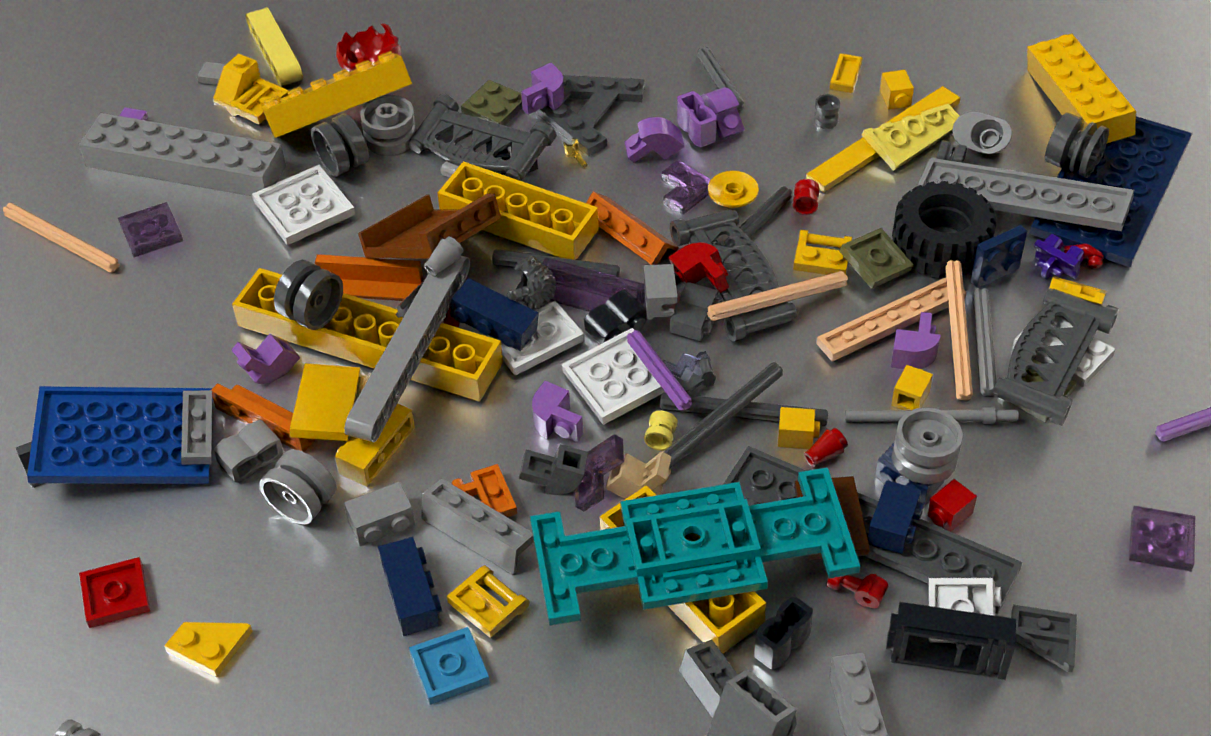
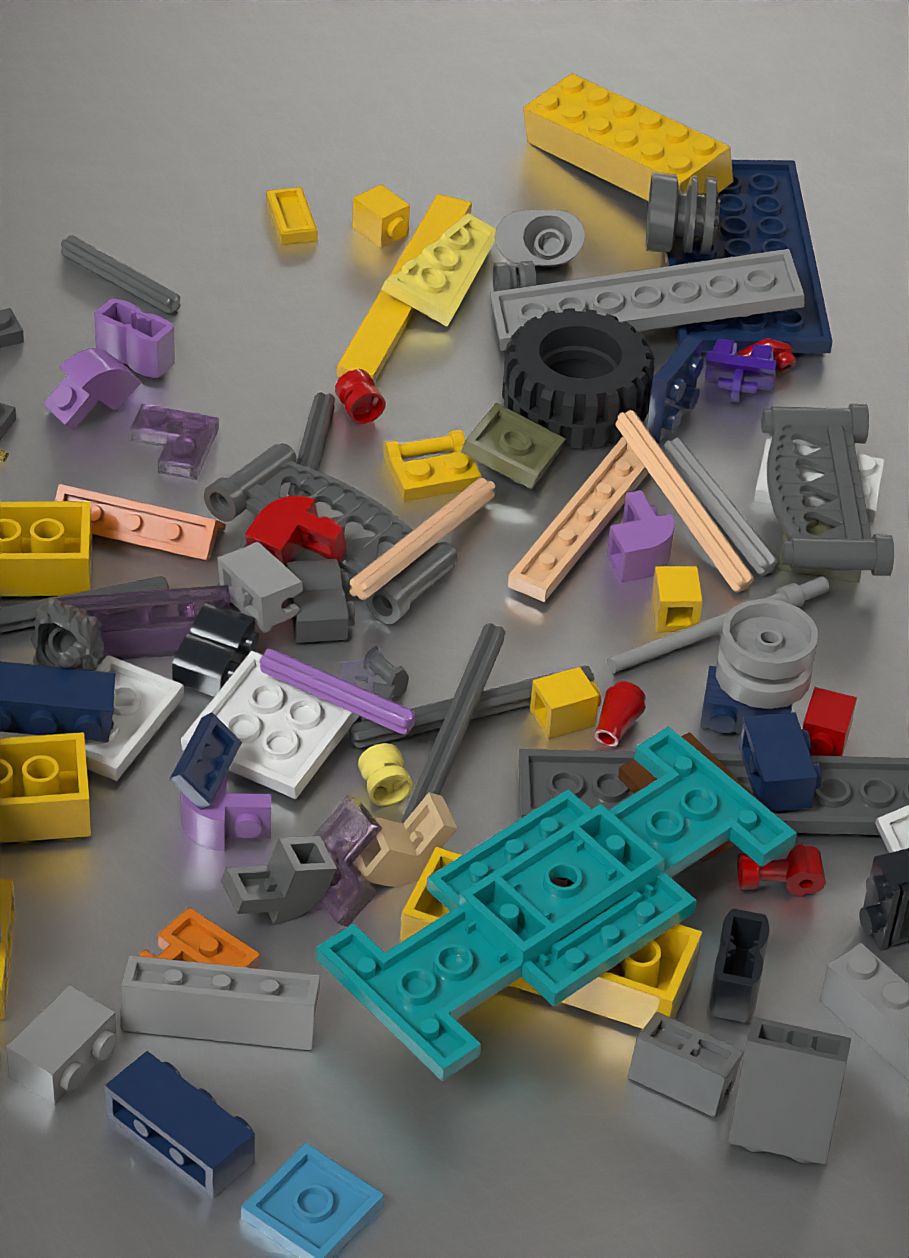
camera: 35 degrees left, 5 degrees down
yellow plate [447,565,530,638] -> none
medium lavender brick [701,87,745,140] -> none
yellow dish [708,171,759,208] -> none
dark grey wheel [814,94,840,129] -> none
yellow wing [1049,276,1107,304] -> none
none -> dark blue plate [169,712,242,810]

